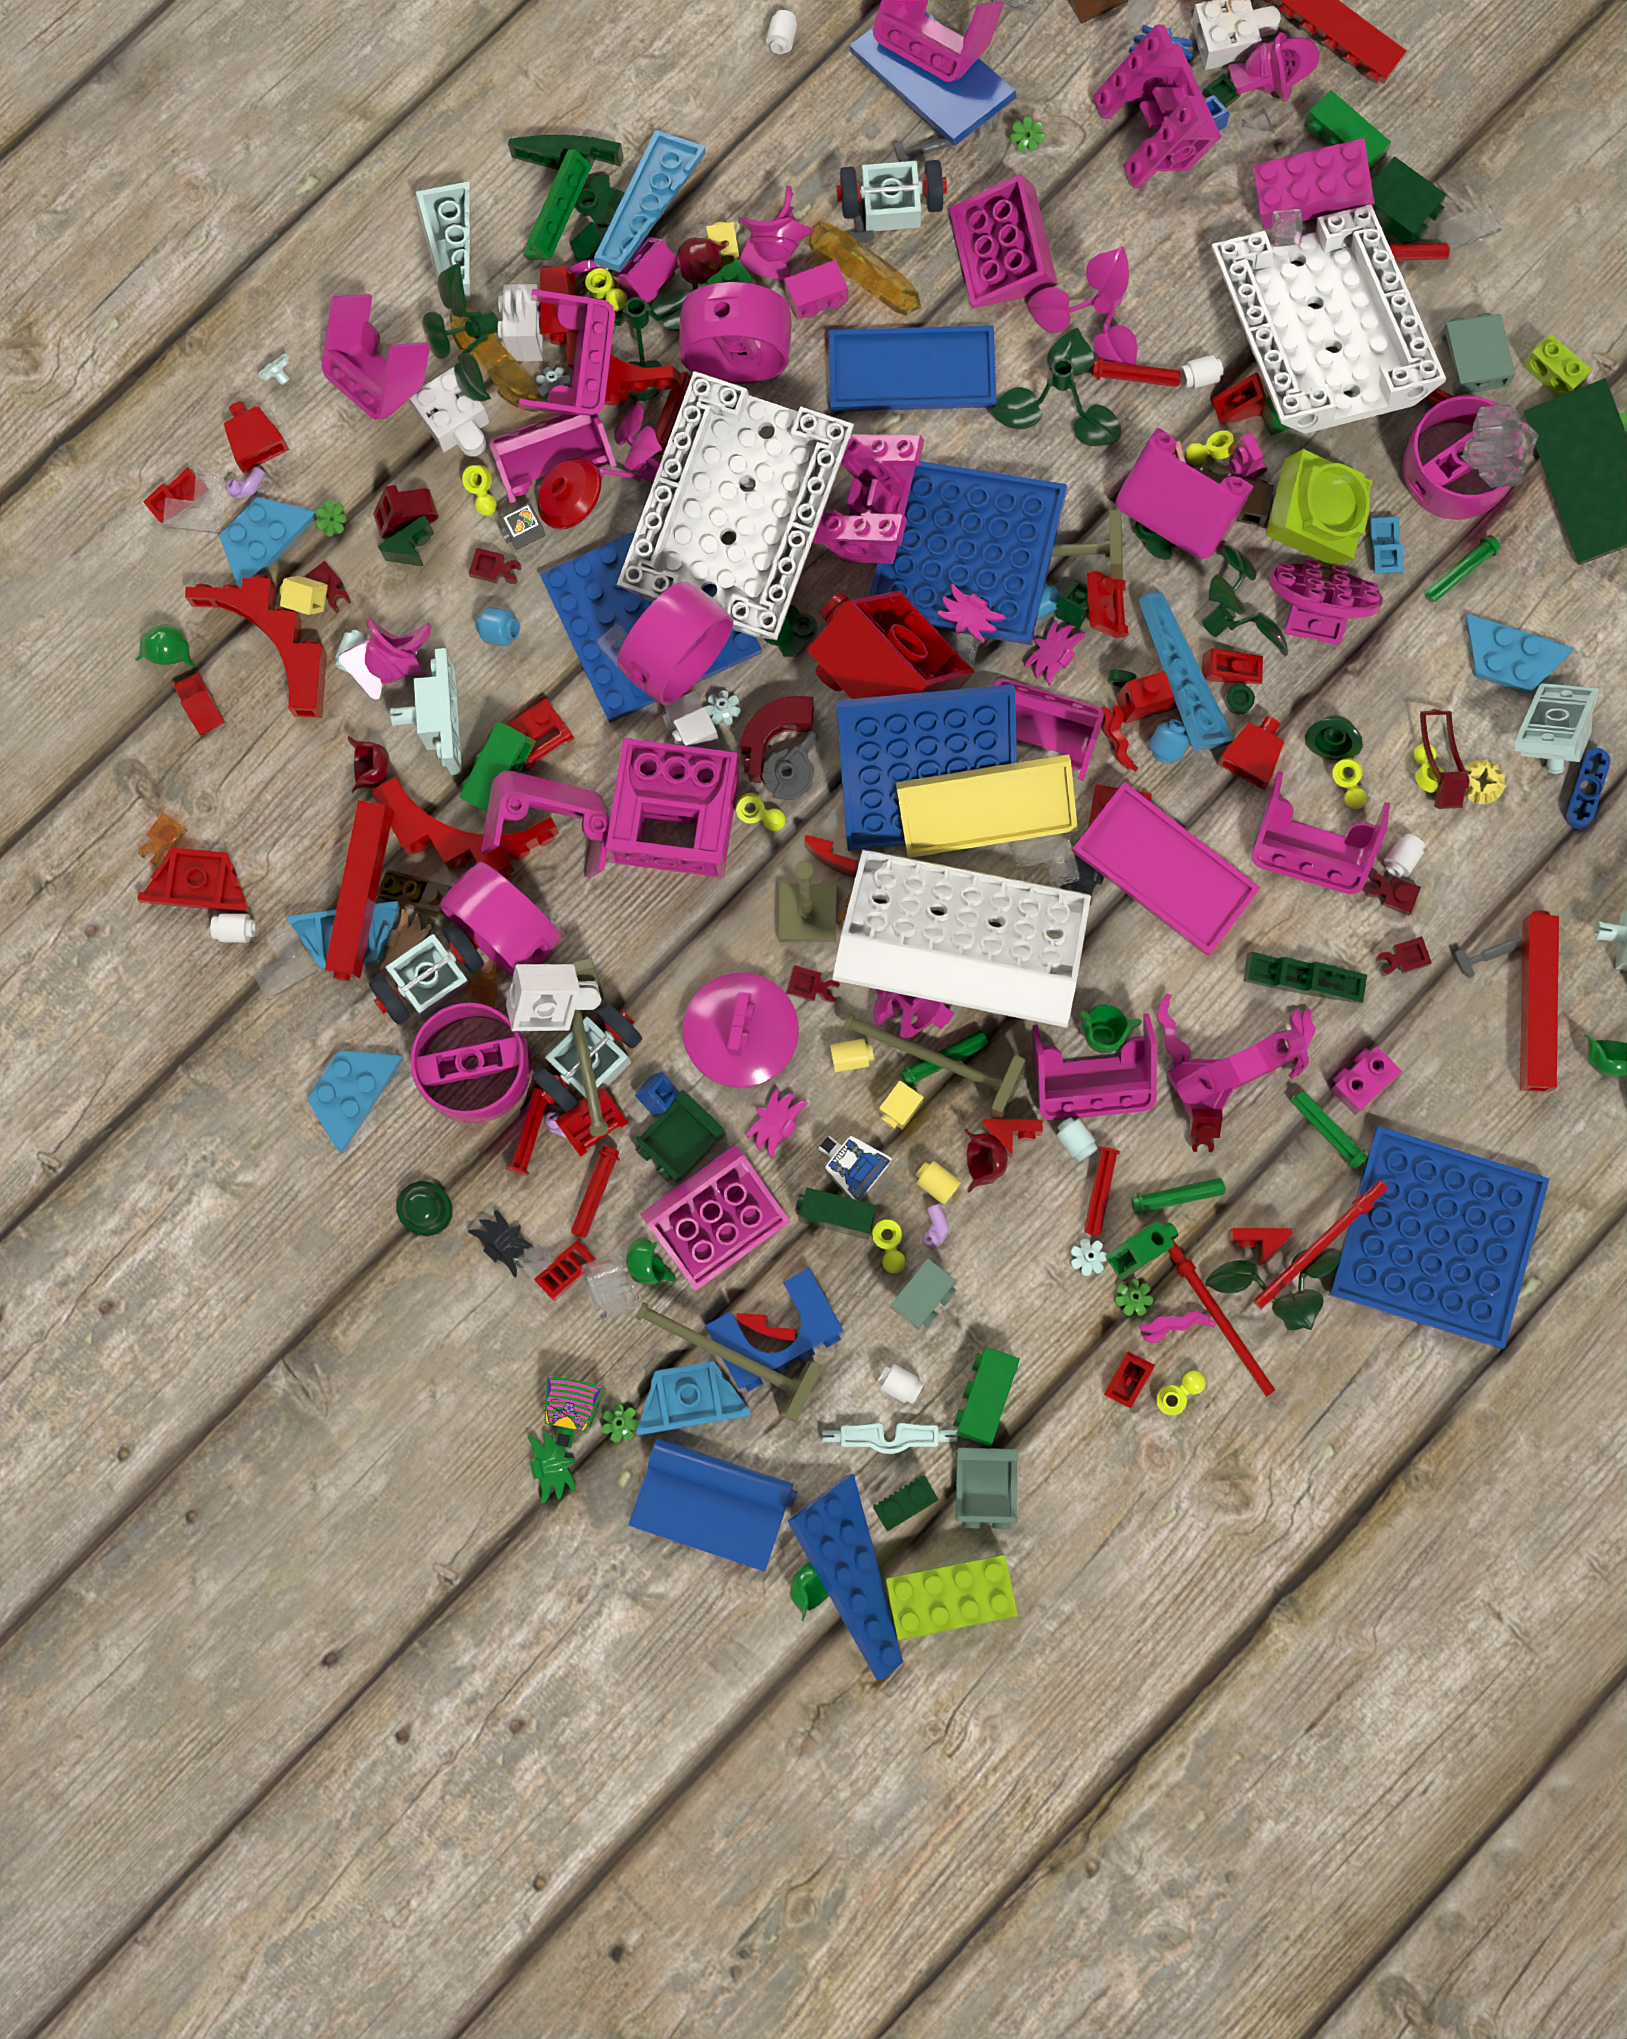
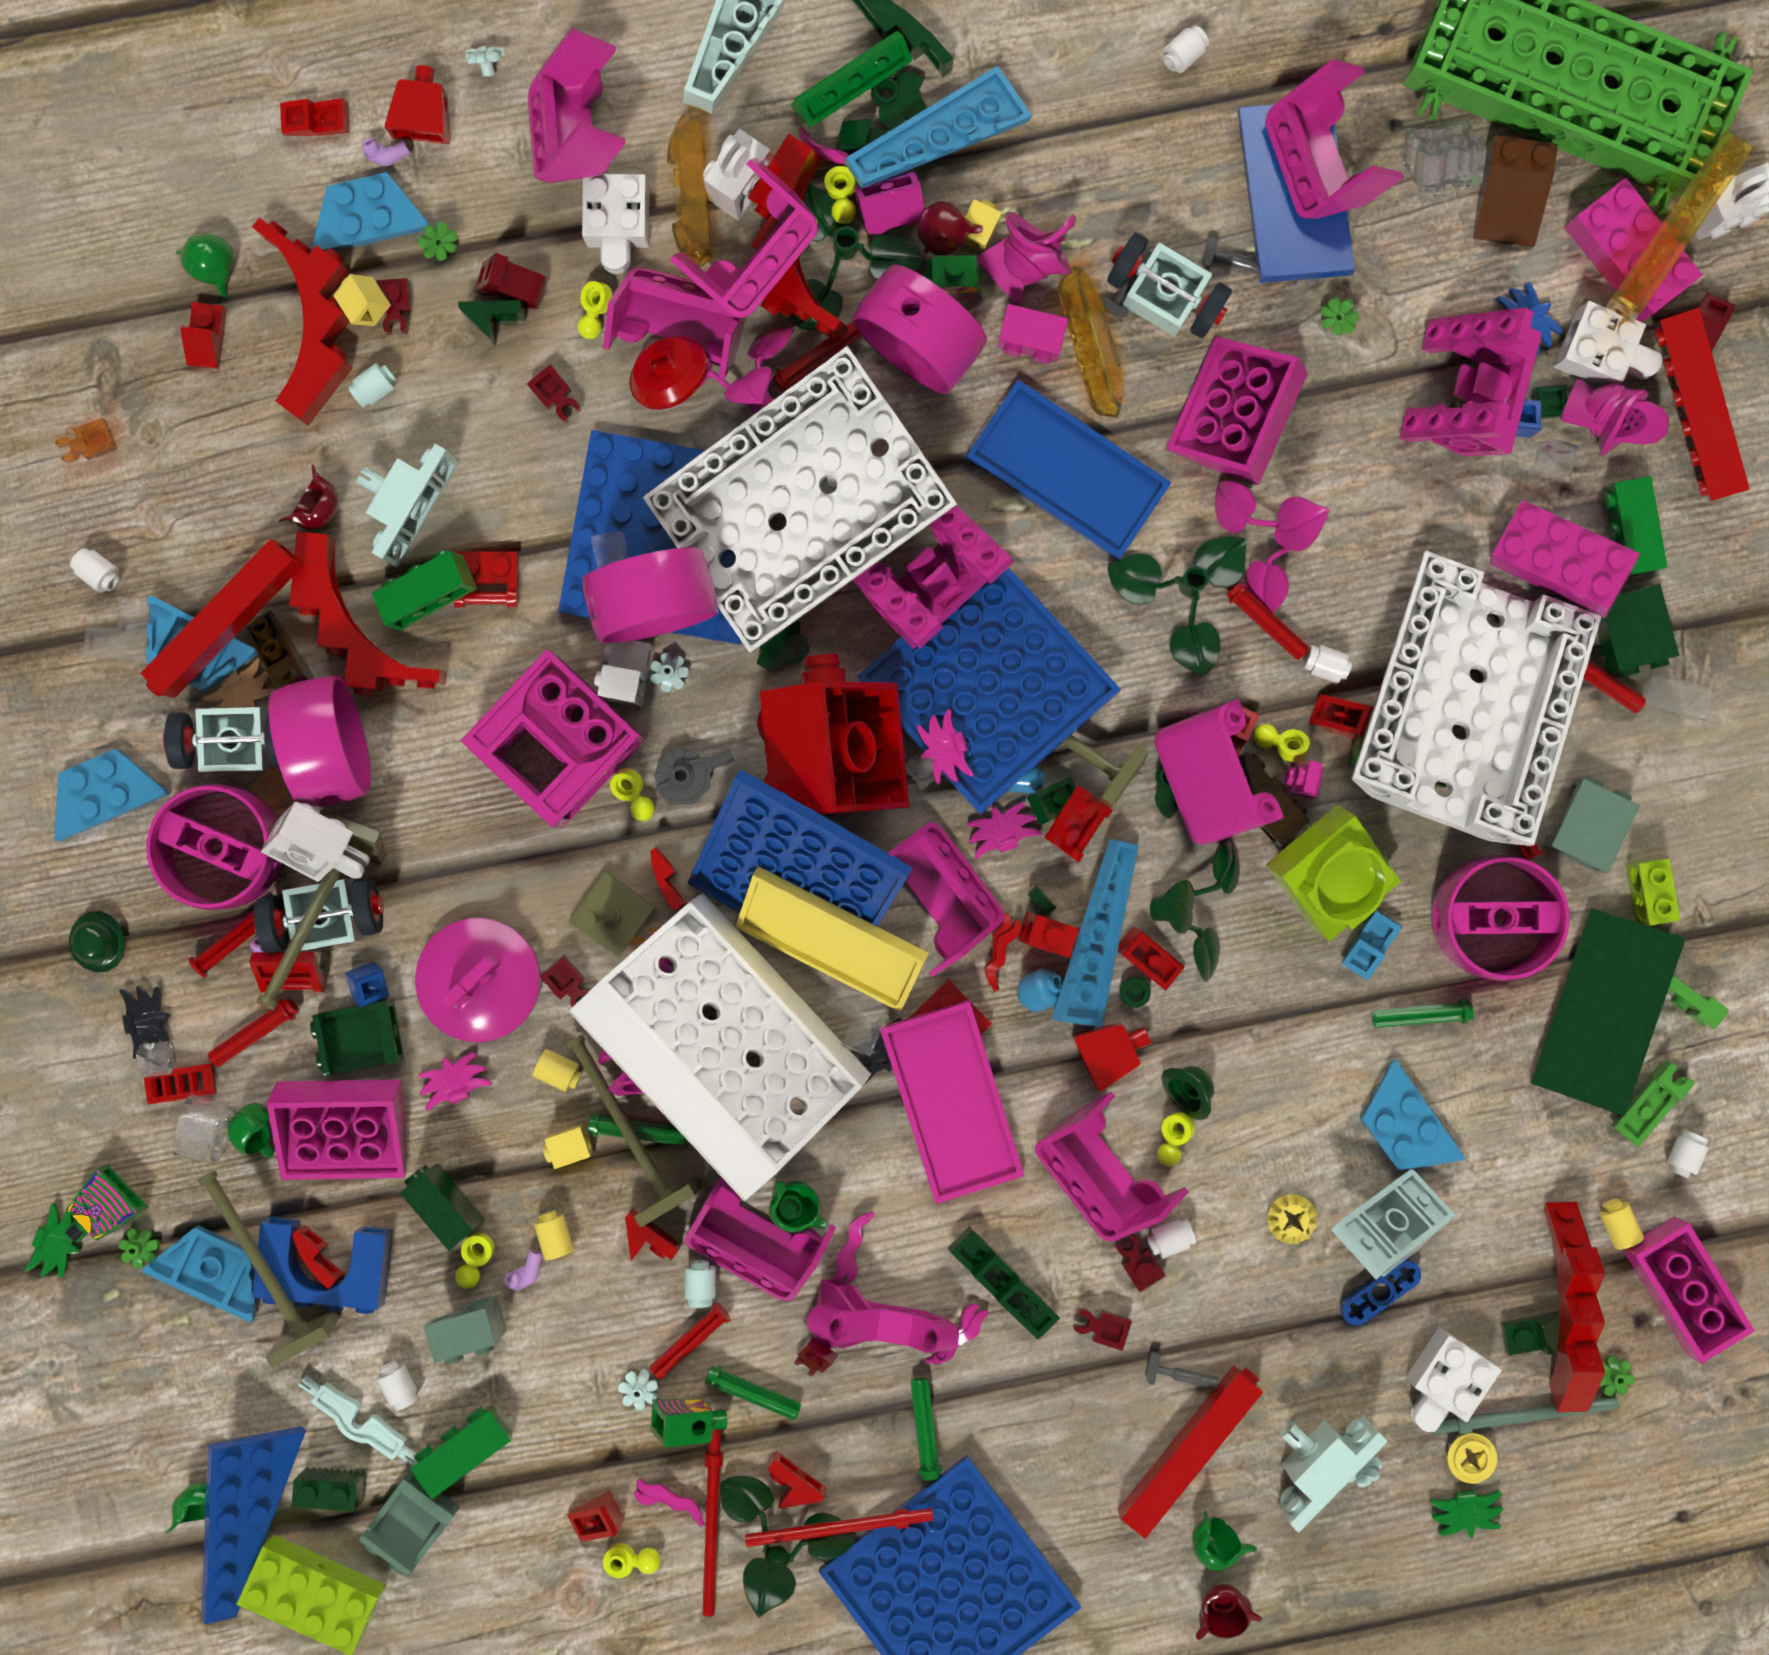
camera: 25 degrees right, 10 degrees up
red wing [137,847,249,913] -> none
clear tile [163,474,224,534] -> none
dark pink helmet [339,618,432,699] -> none
dark green plant [422,263,498,401] -> none
dark azure head [476,607,520,646] -> none
dark pink windscreen [481,771,610,878] -> none
dark grey brick [499,502,546,550] -> none
light aqua plant [536,367,571,397] -> none
blue door [628,1438,798,1572] -> none
dark red arch [740,696,814,783] -> none
torso [819,1136,892,1201] -> none
dark red hair [964,1129,1008,1193] -> none
bright green plant [1115,1279,1153,1316] -> none
dark pink bracket [1269,559,1383,646] -> none
clear slope [1271,209,1302,247] -> none
dark pink brick [1330,1046,1402,1115] -> none
neon yellow plate [1413,743,1444,793] -> none
dark red piece [1420,709,1469,809] -> none
clear brick [1462,404,1539,488] -> none

